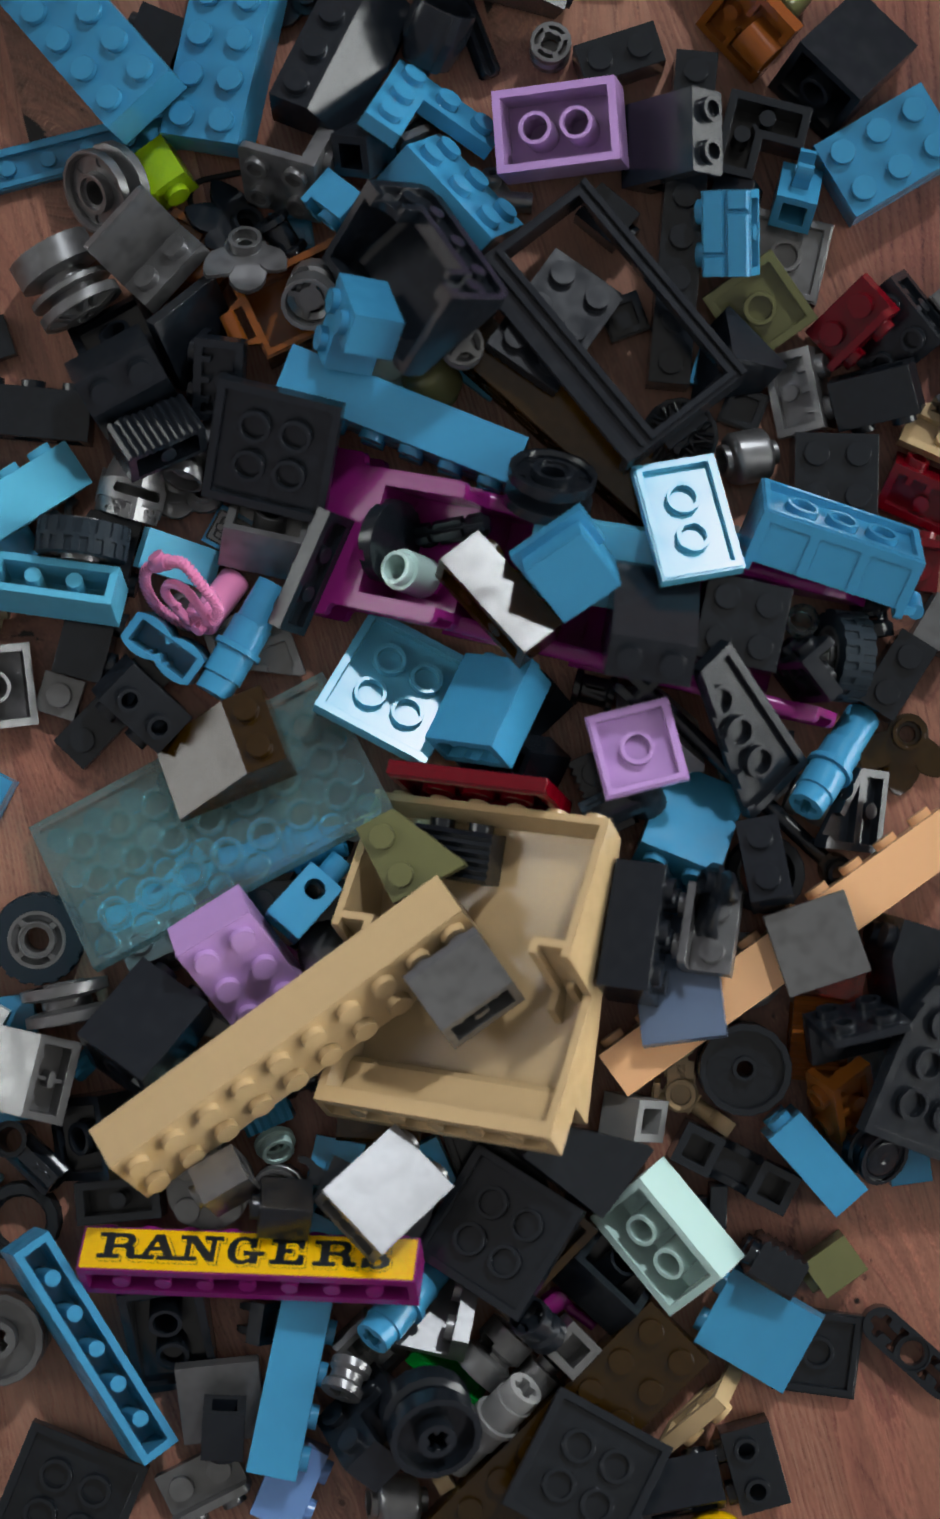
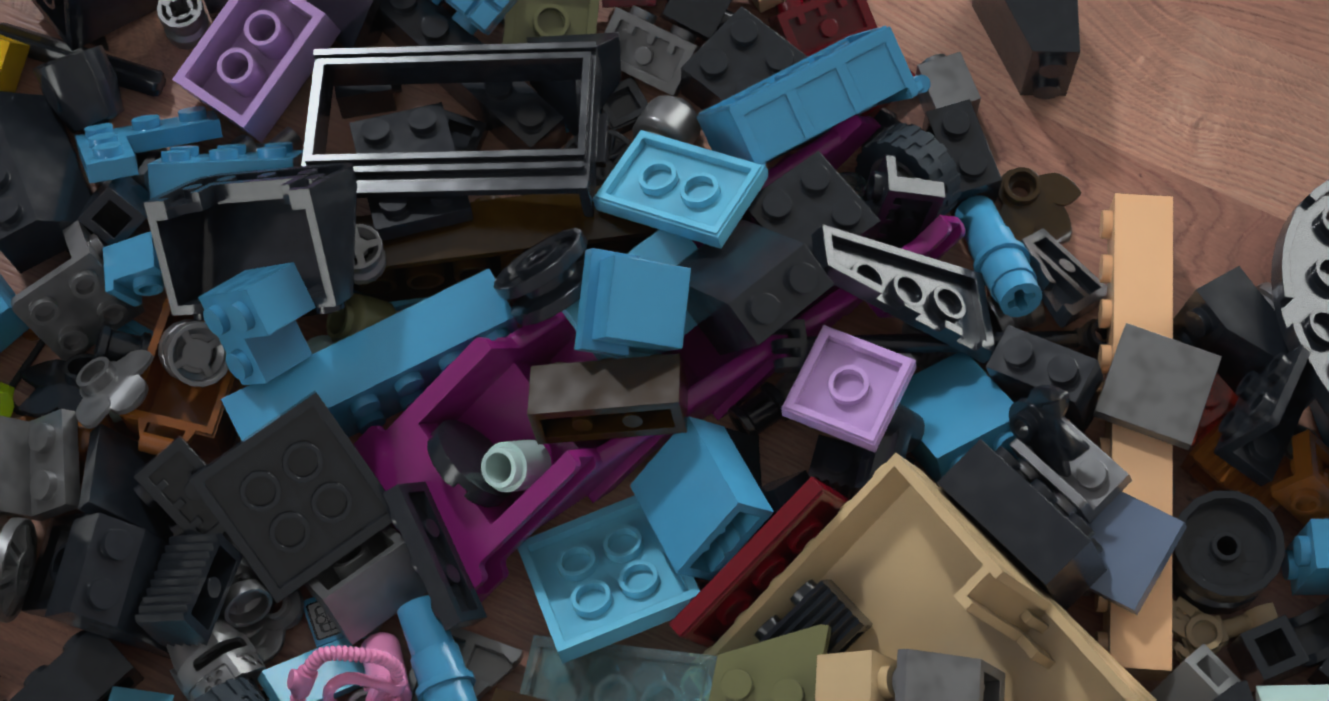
camera: 50 degrees left, 20 degrees down
black axle [414,512,491,548] -> none

